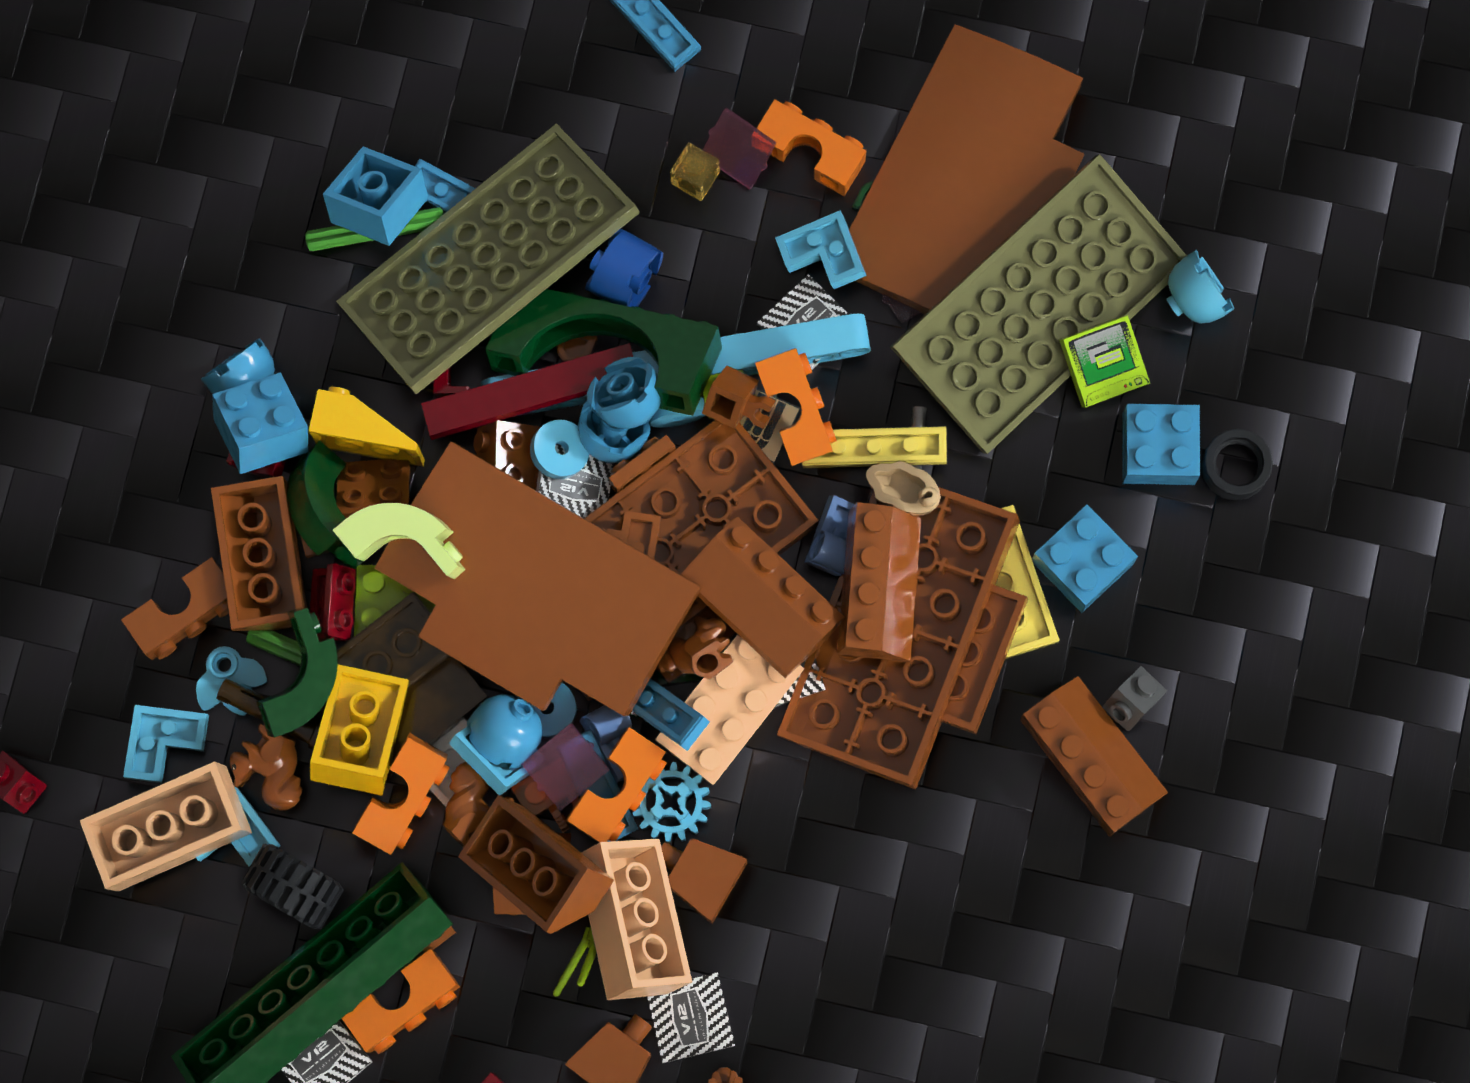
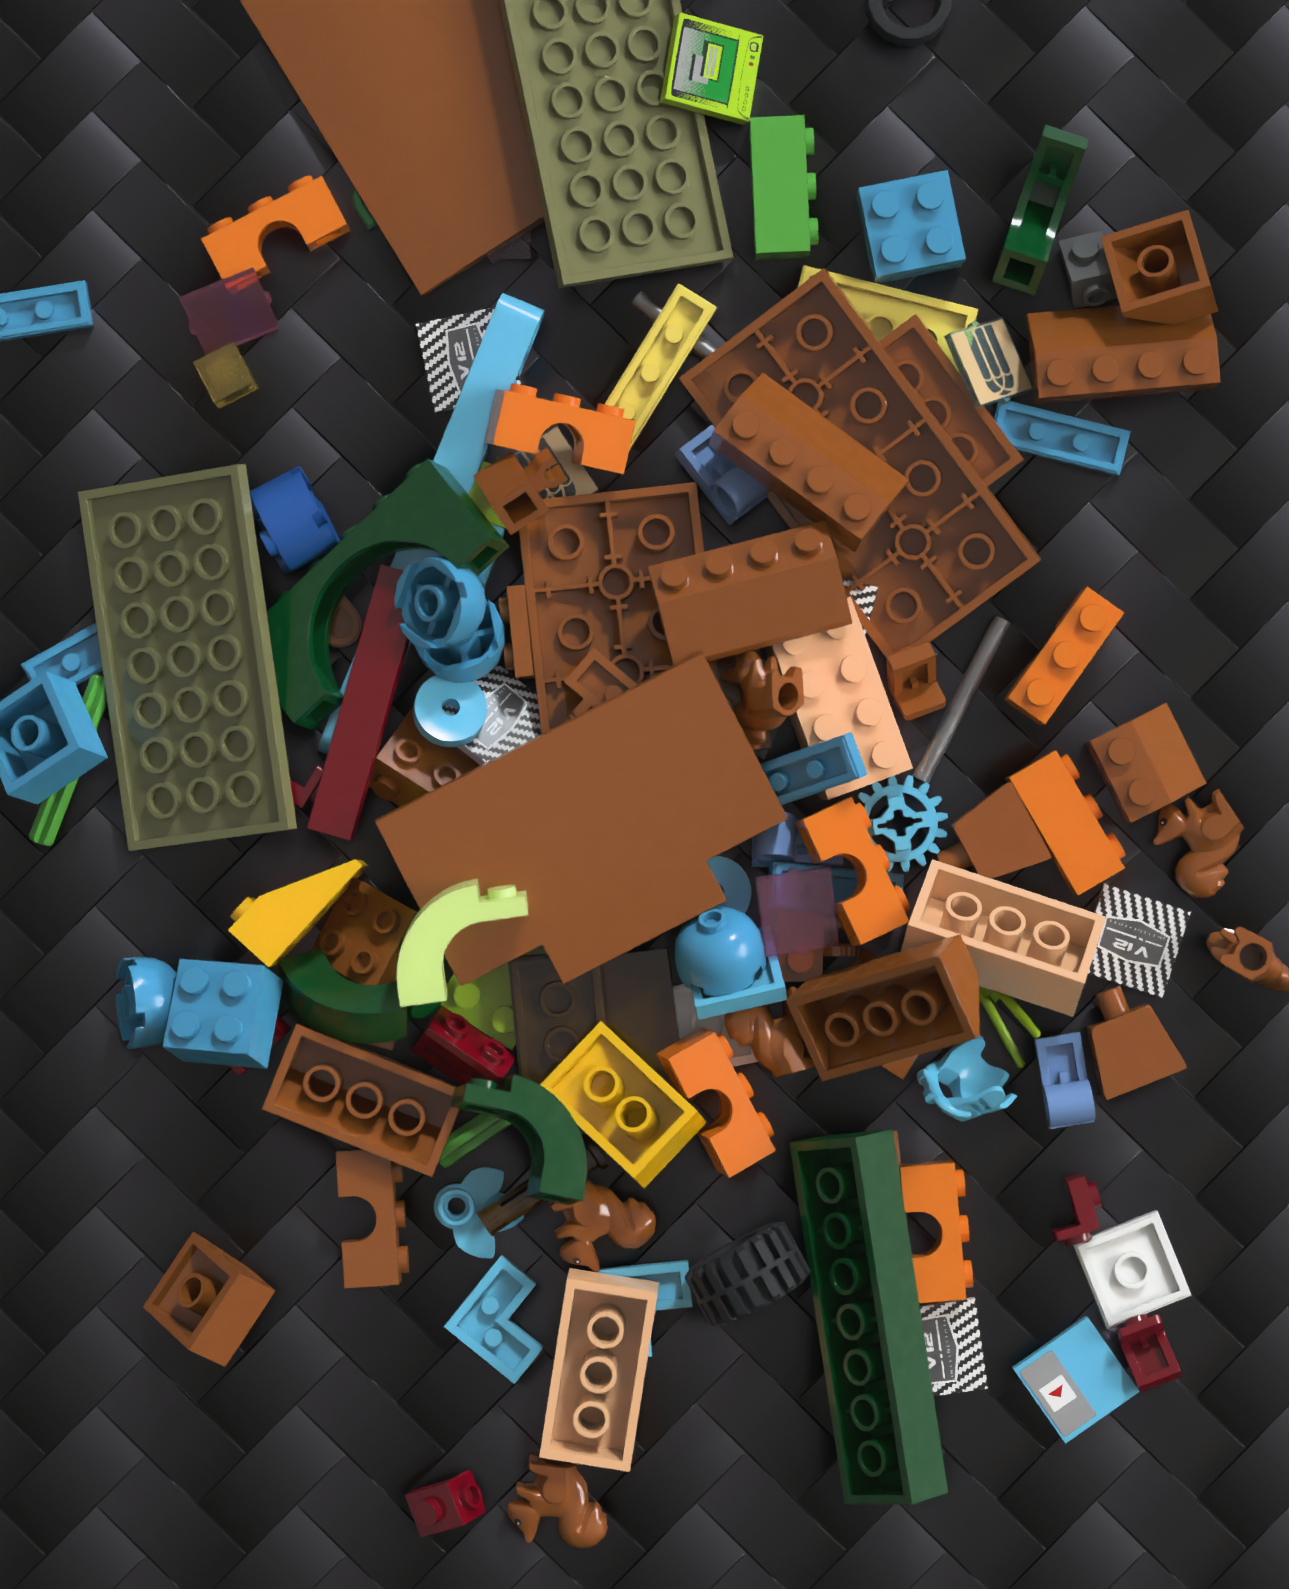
camera: 60 degrees left, 10 degrees up
medium azure plate [775,210,867,289] -> none
tan arm [866,461,941,516] -> none
dark azure brick [1122,404,1200,485] -> none
none -> dark orange slope [143,1232,275,1367]
none -> dark orange animal [507,1452,608,1549]
none -> bright green brick [749,115,819,260]
none -> dark orange bracket [887,641,946,721]
none -> flat silver bar [913,615,1011,784]
none -> medium azure helmet [916,1035,1017,1122]
none -> piece [944,317,1033,409]
none -> dark green arch [992,125,1089,296]
none -> dark azure tile [994,398,1131,476]
none -> orange arch [1004,587,1124,726]
none -> orange brick [1005,750,1126,896]
none -> medium blue plate [1034,1032,1095,1129]
none -> dark orange slope [1085,702,1206,823]
none -> dark orange slope [1101,210,1219,325]
none -> dark orange animal [1153,789,1245,898]

